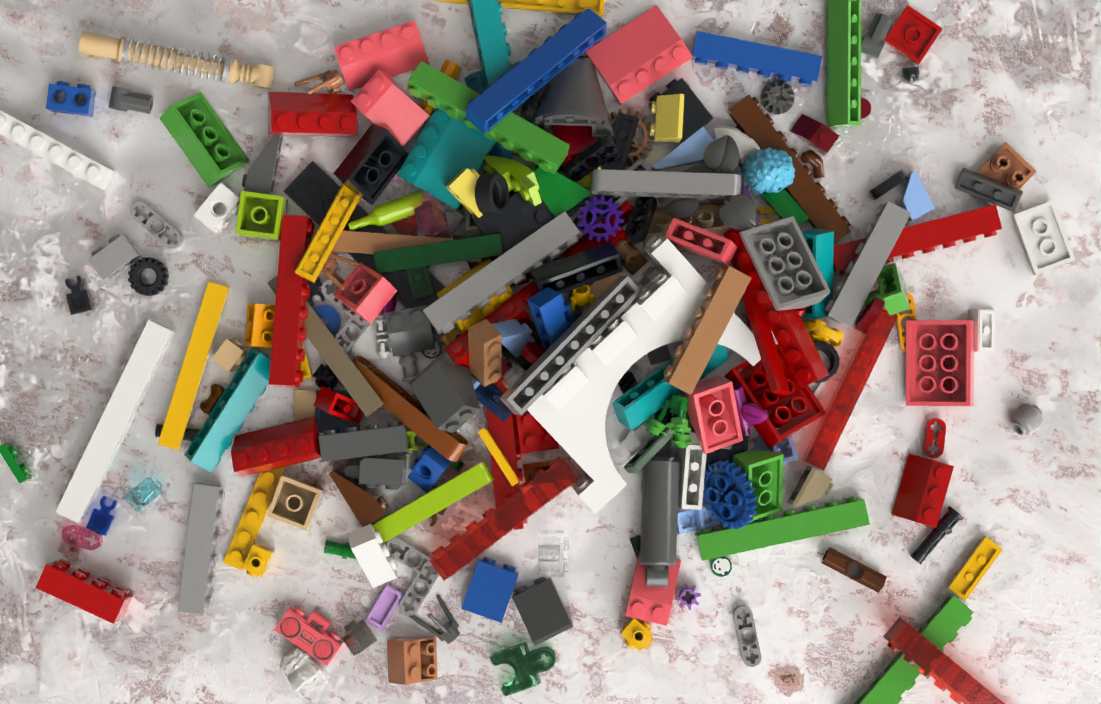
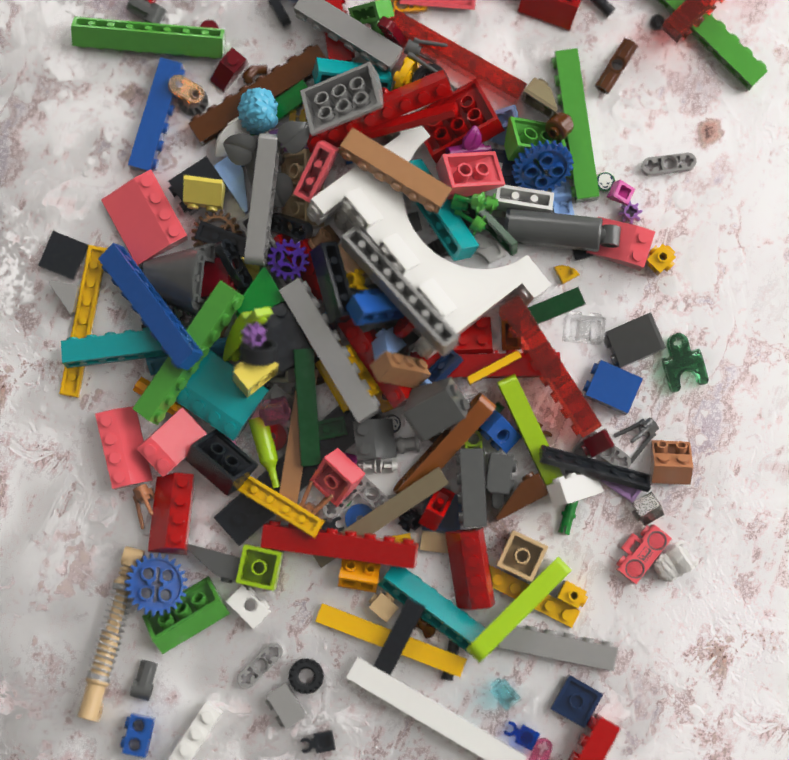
camera: 85 degrees left, 5 degrees down
none -> blue gear [124,553,188,617]
none -> clear orange plate [168,75,205,104]
none -> medium lavender gear [241,322,266,348]
none -> black tile [373,597,426,675]
none -> dark grey plant [403,37,448,73]
none -> lime beam [466,557,572,663]
none -> dark green tile [525,287,586,326]
none -> black tile [539,445,651,492]
none -> reddish brown head [545,112,574,141]
none -> dark blue plate [550,675,603,728]
none -> yellow tile [554,265,580,285]
none -> dark red slope [580,428,615,458]
none -> dark pink slope [607,179,635,206]
none -> black hinge [649,14,665,31]

